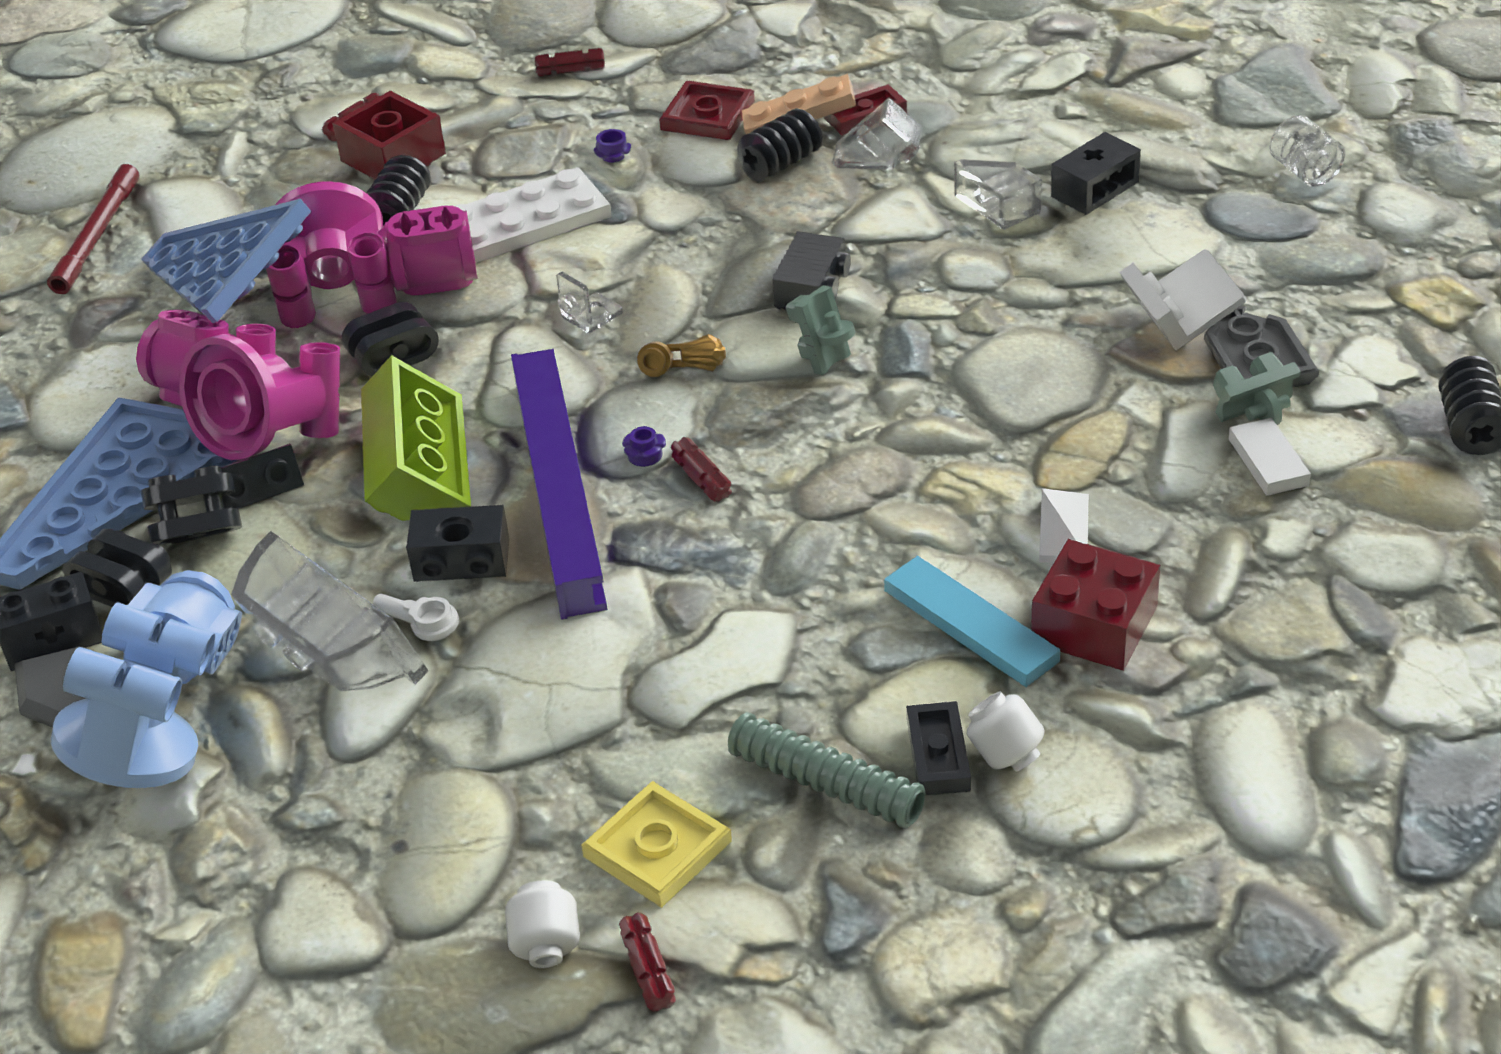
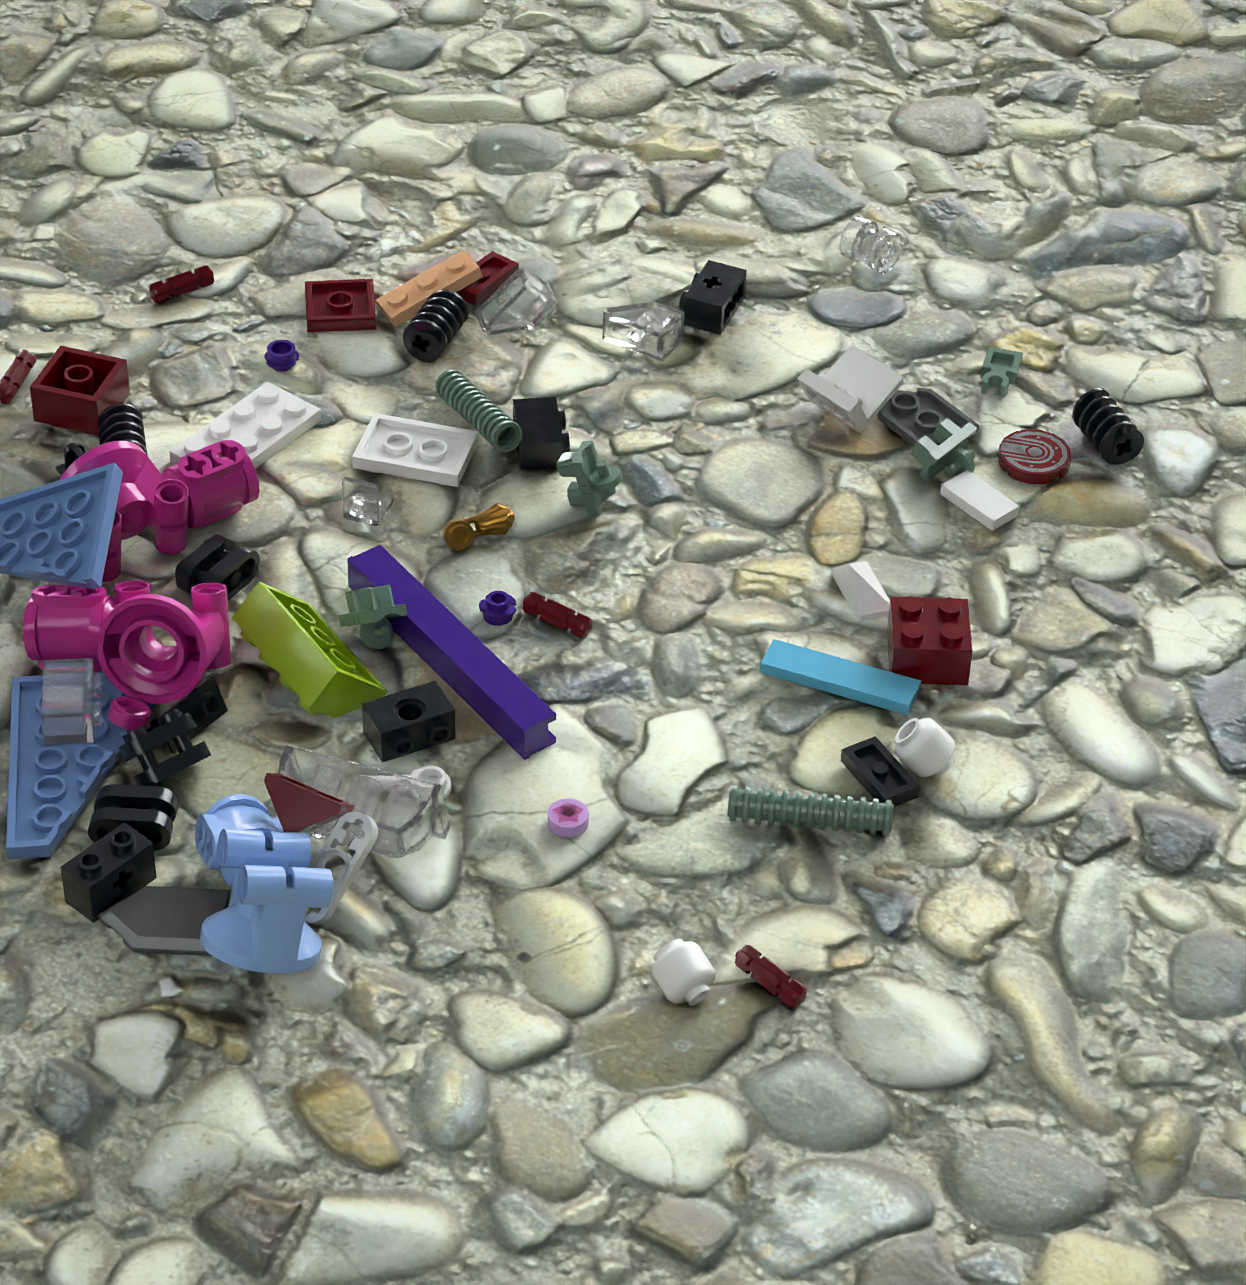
camera: 30 degrees left, 0 degrees up
light yellow tile [581,781,732,908] -> none
none -> clear brick [41,658,103,745]
none -> dark pink tile [108,696,151,730]
none -> dark red slope [264,773,355,833]
none -> white beam [304,811,378,925]
none -> sand green hips [339,585,408,649]
none -> white plate [352,413,478,487]
none -> sand green piece [435,369,522,452]
none -> lavender tile [548,798,589,838]
none -> sand green plate [980,346,1023,397]
none -> dark red tile [998,429,1071,485]

